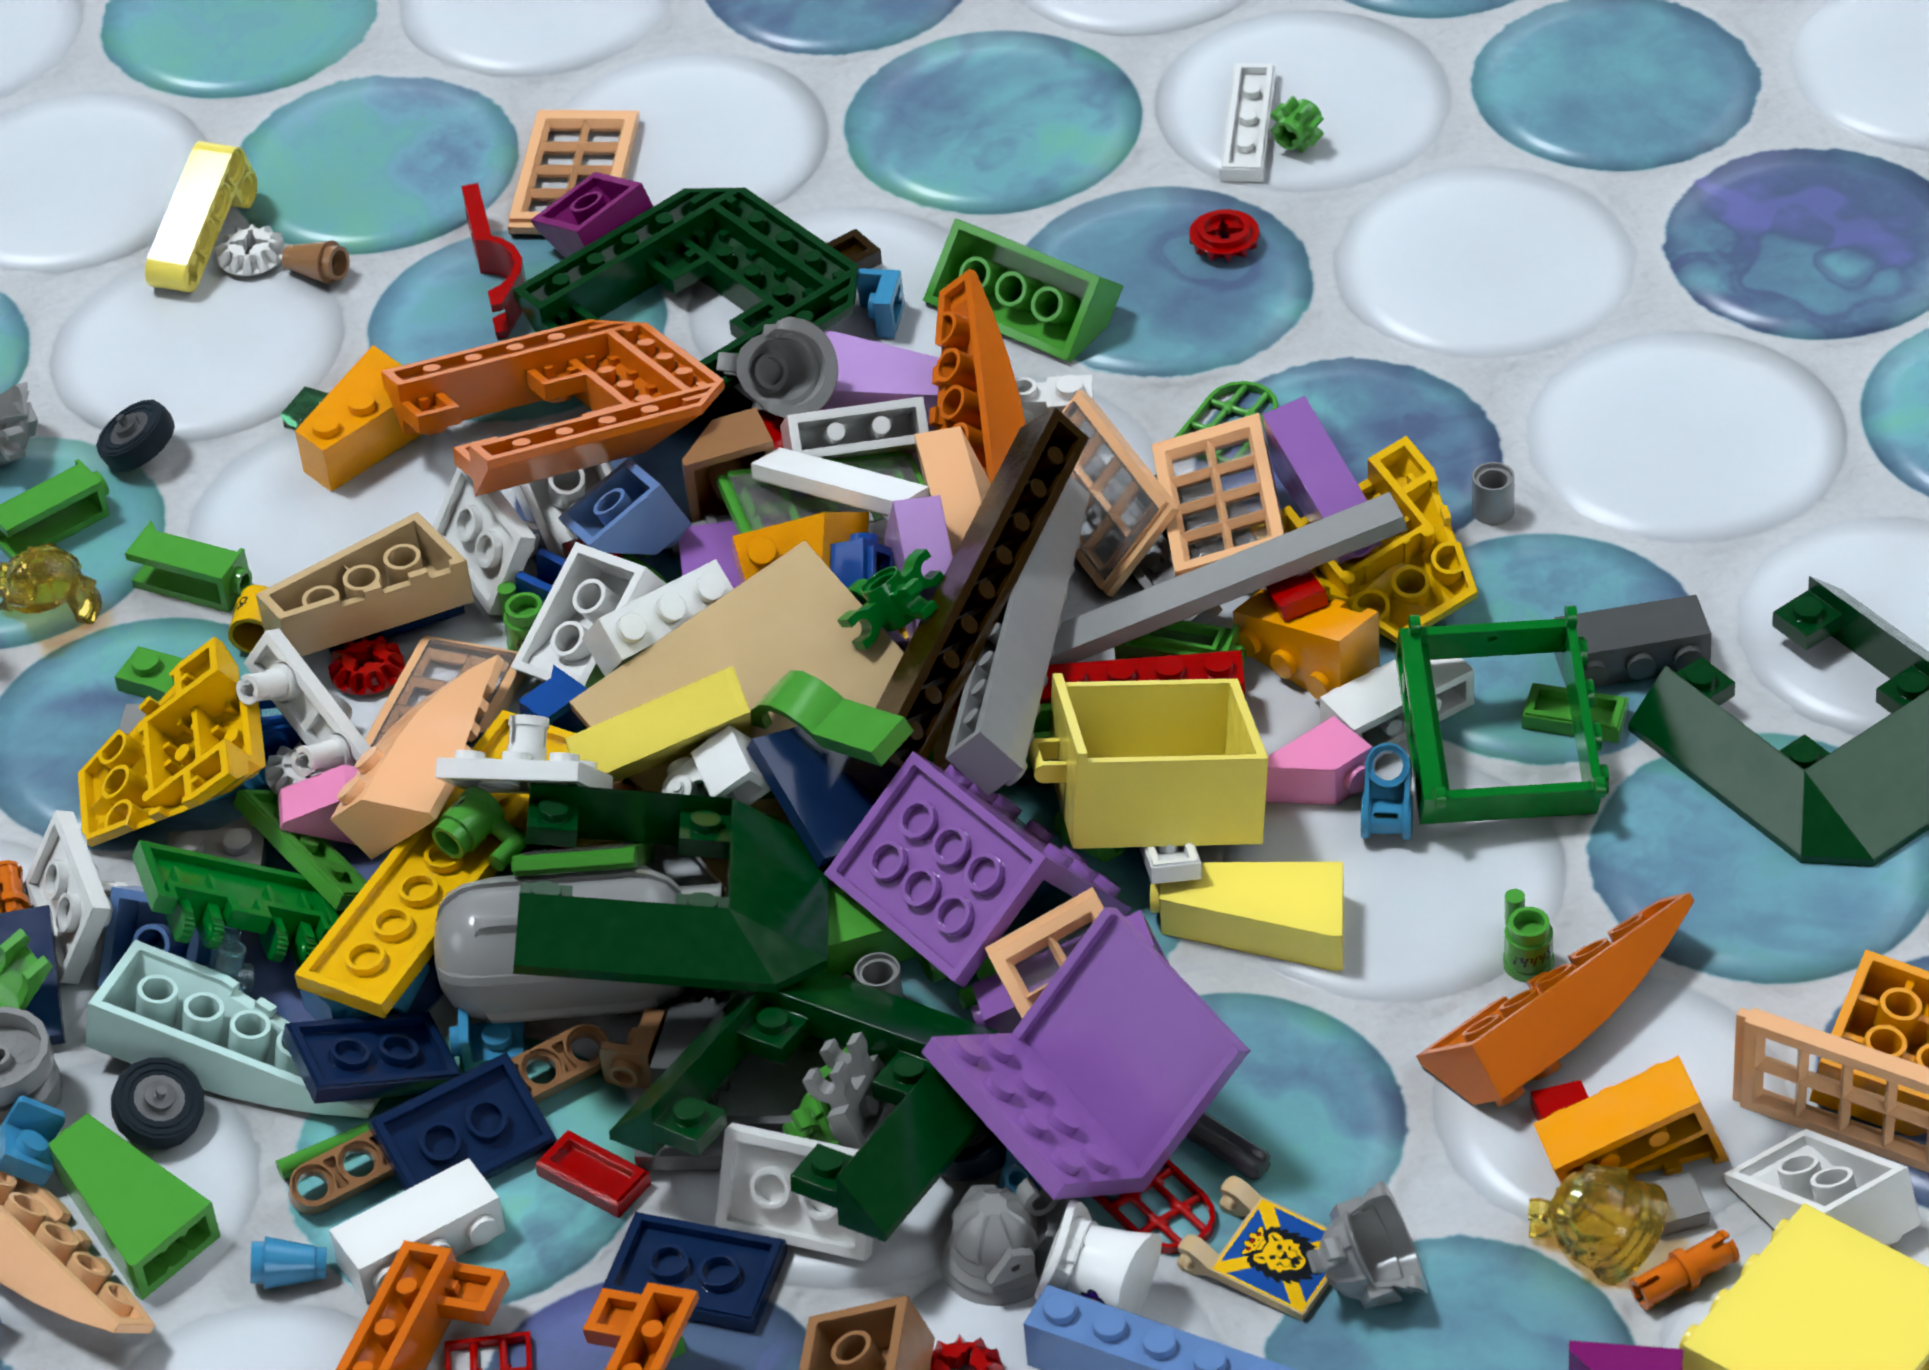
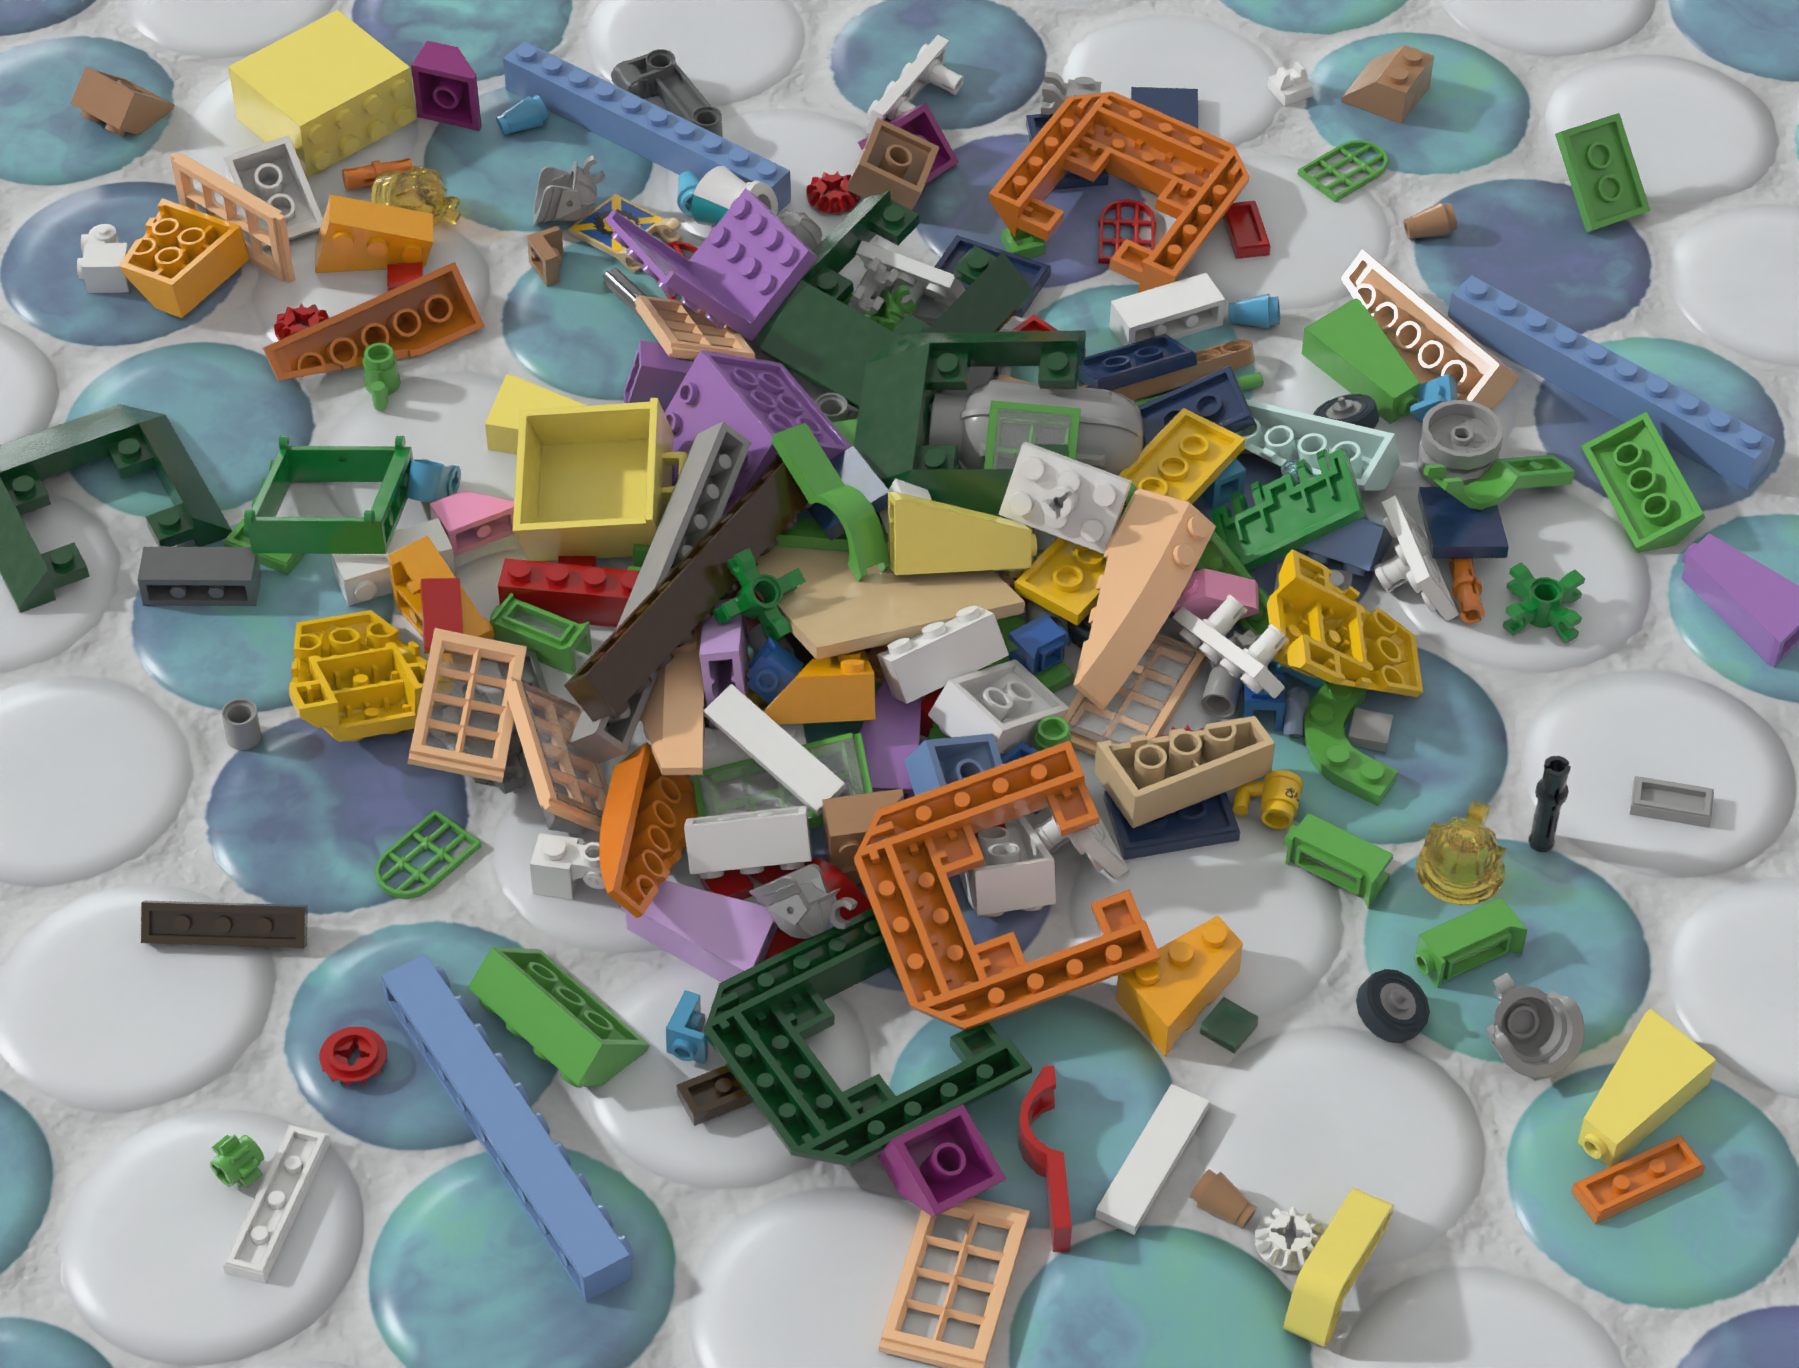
camera: 175 degrees left, 5 degrees up
light grey tile [1049,492,1408,665] -> none
medium lavender slope [1262,396,1382,564] -> none
none -> dark brown plate [141,900,308,948]
none -> red gear [274,303,329,340]
none -> medium blue brick [381,954,634,1302]
none -> medium nougat bracket [527,226,563,287]
none -> medium azure cone [677,171,700,216]
none -> white tile [1095,1084,1210,1235]

